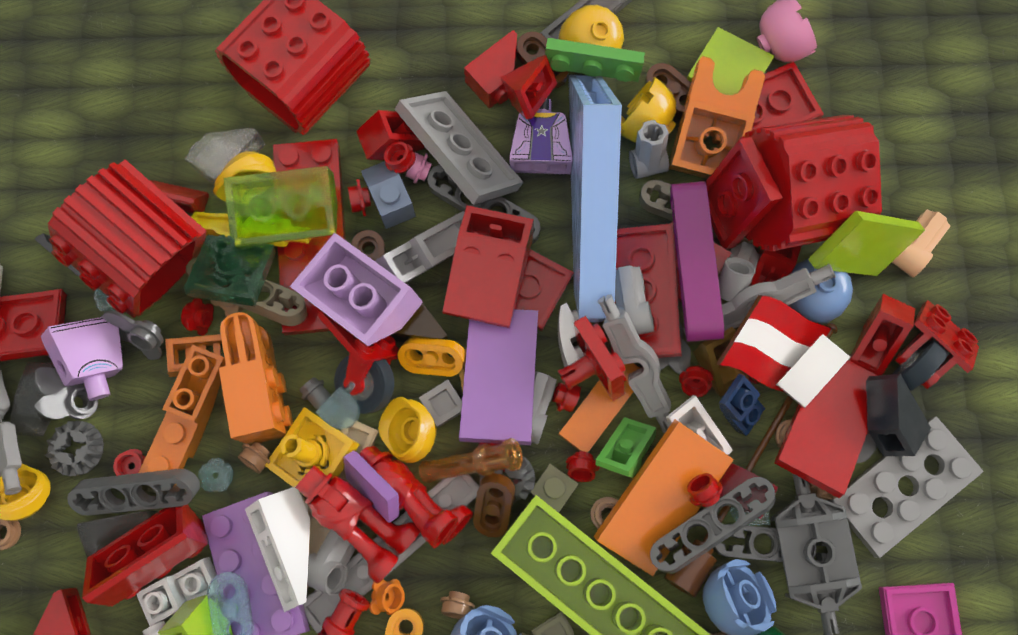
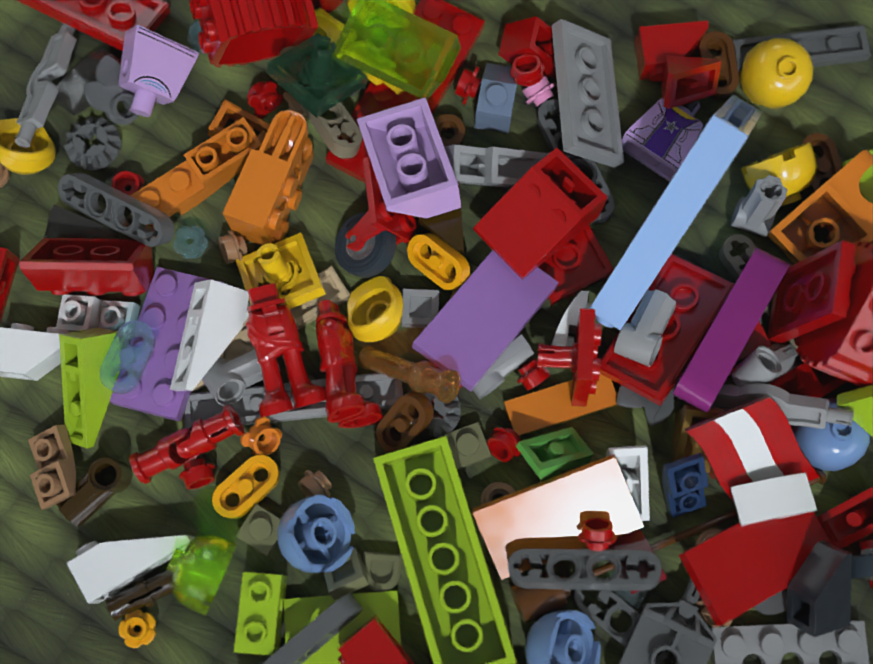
camera: 35 degrees right, 0 degrees up
dark grey plate [102,311,164,360] -> none
dark grey pin [299,377,343,421] -> none
clear light blue tile [316,387,360,429] -> none
medium lavender tile [343,450,399,523] -> none
bright green plate [545,38,645,82] -> none
light grey piece [598,294,671,433] -> none
red plate [679,366,713,397] -> none

